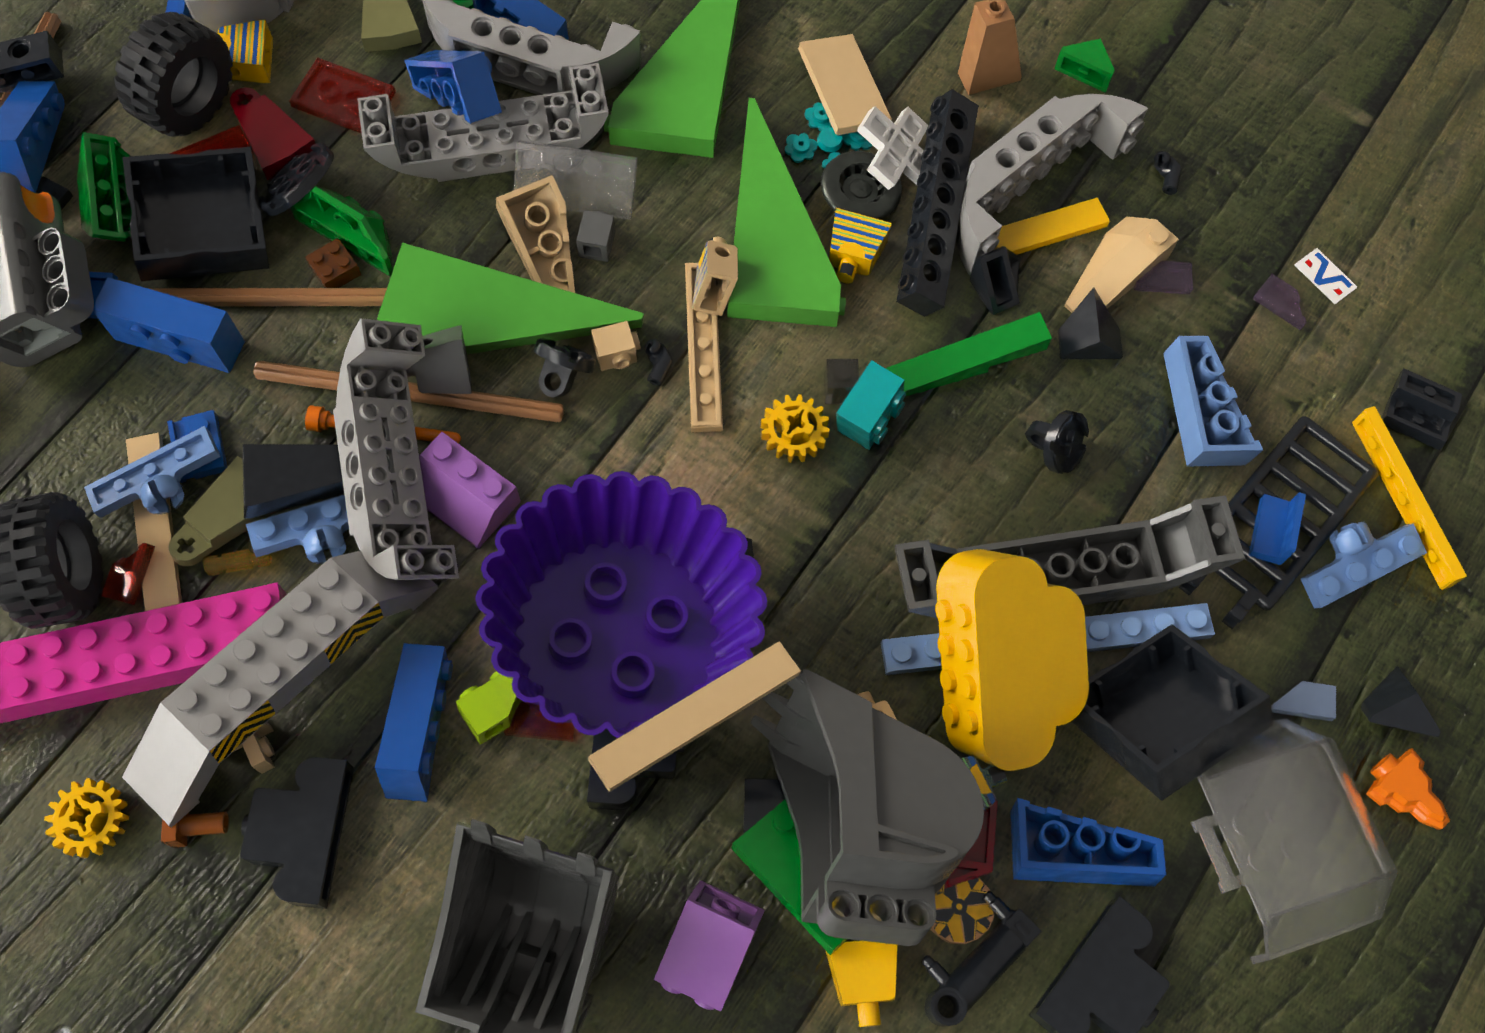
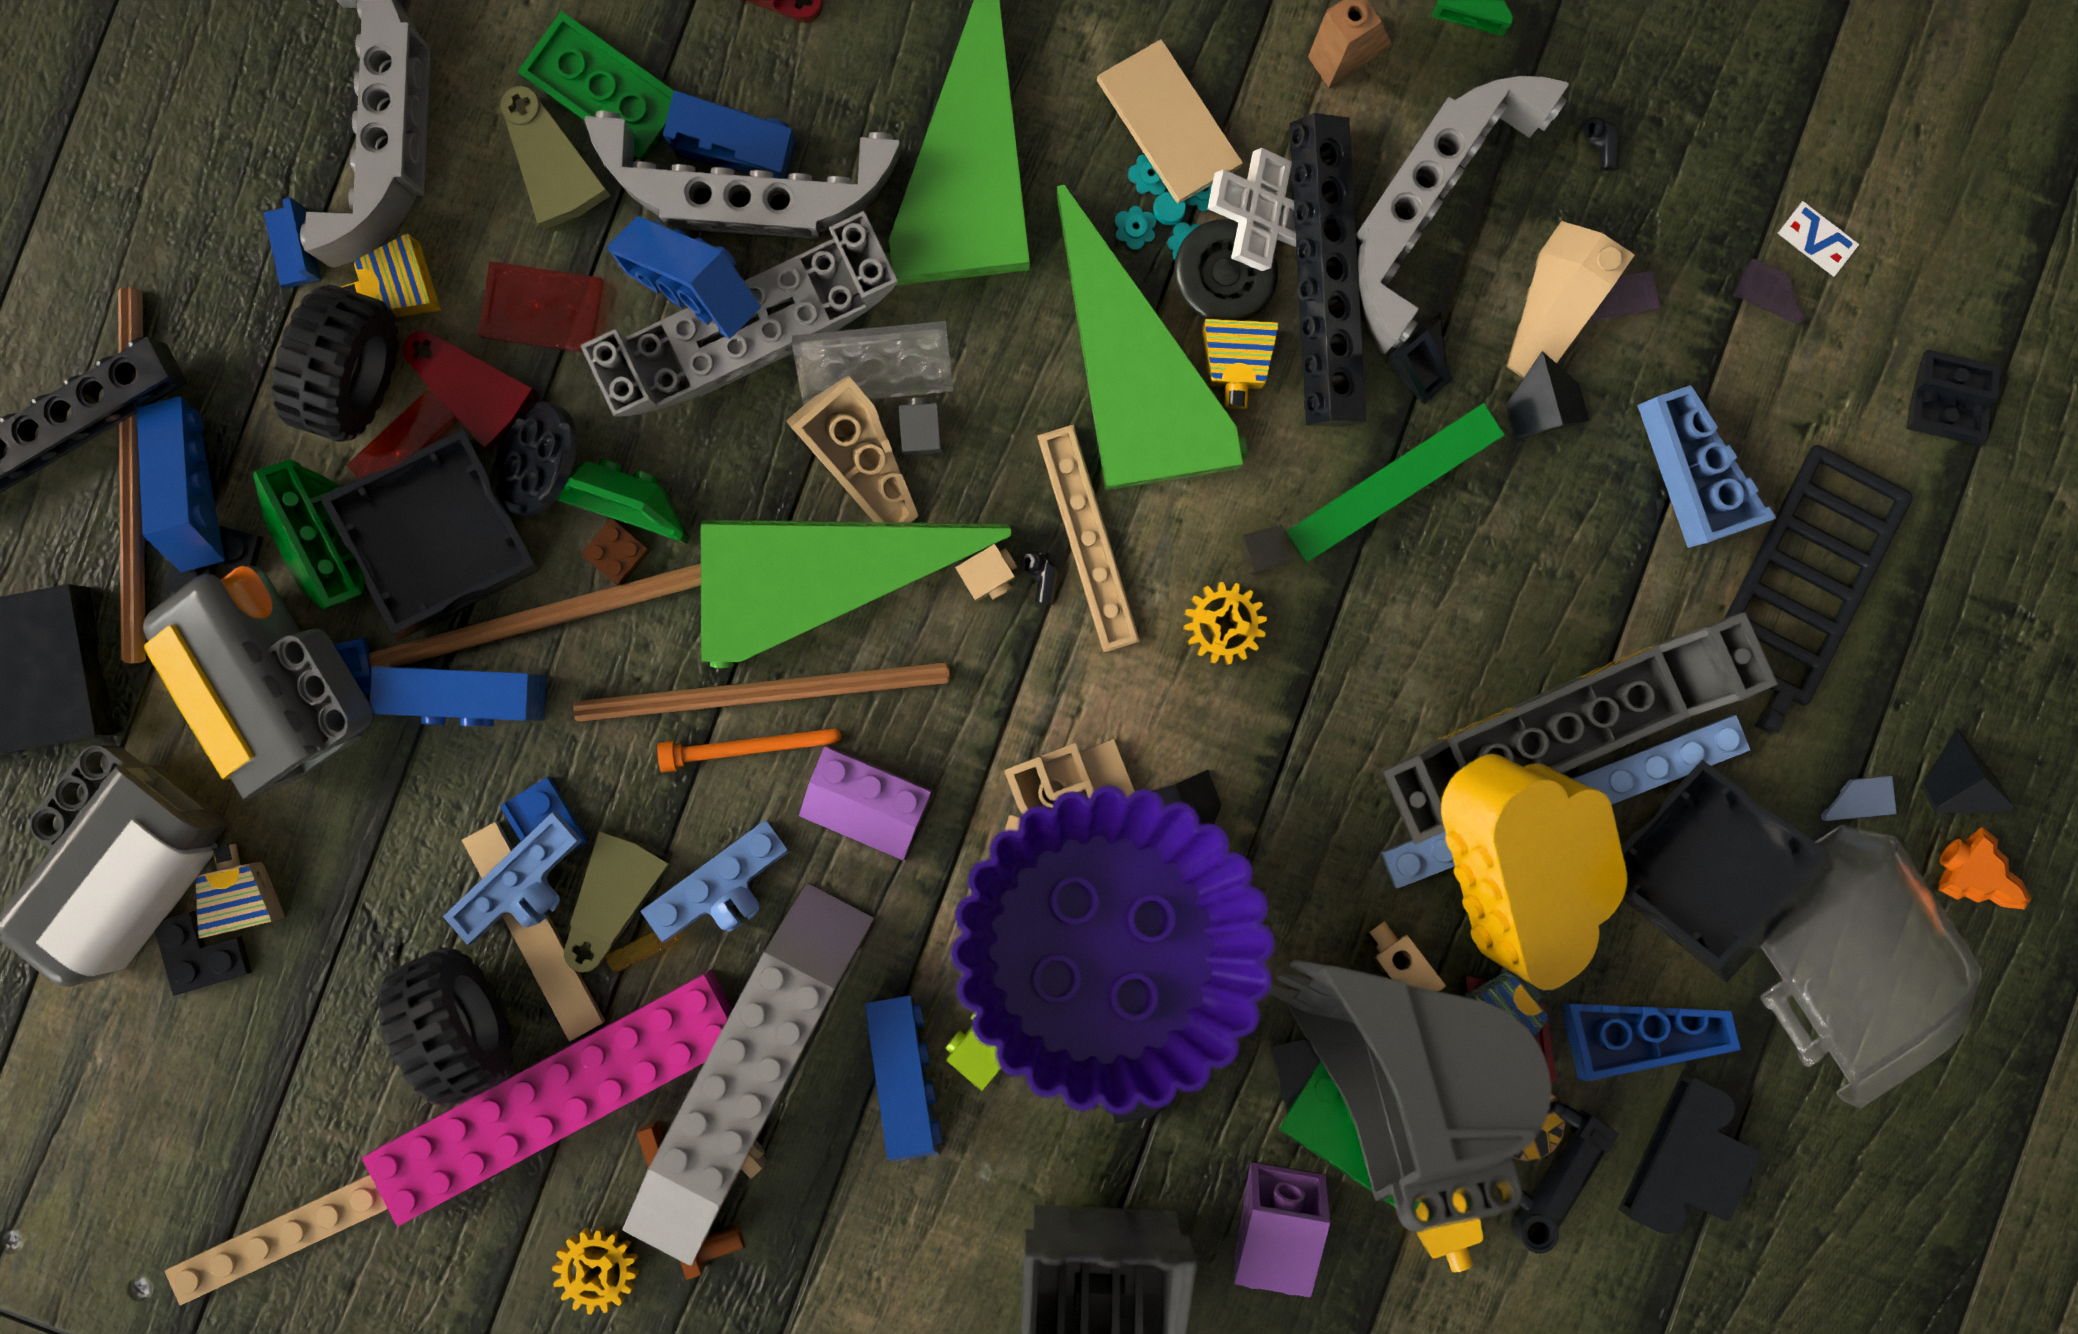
camera: 10 degrees left, 20 degrees up
clear red tile [102,543,155,605] -> none
black brick [240,757,354,909] -> none
black slope [242,444,344,519] -> none
light grey slope [333,318,459,580] -> none
dark grey torso [406,325,472,394] -> none
black tile [533,338,596,397] -> none
tan tile [588,641,801,792] -> none
tan torso [692,237,738,316] -> none
teal brick [836,360,906,450] -> none
yellow tile [994,197,1110,255] -> none
black tile [1025,410,1089,474] -> none
blue panel [1248,492,1306,565] -> none
medium blue plate [1300,522,1427,608] -> none
yellow tile [1352,406,1467,590] -> none

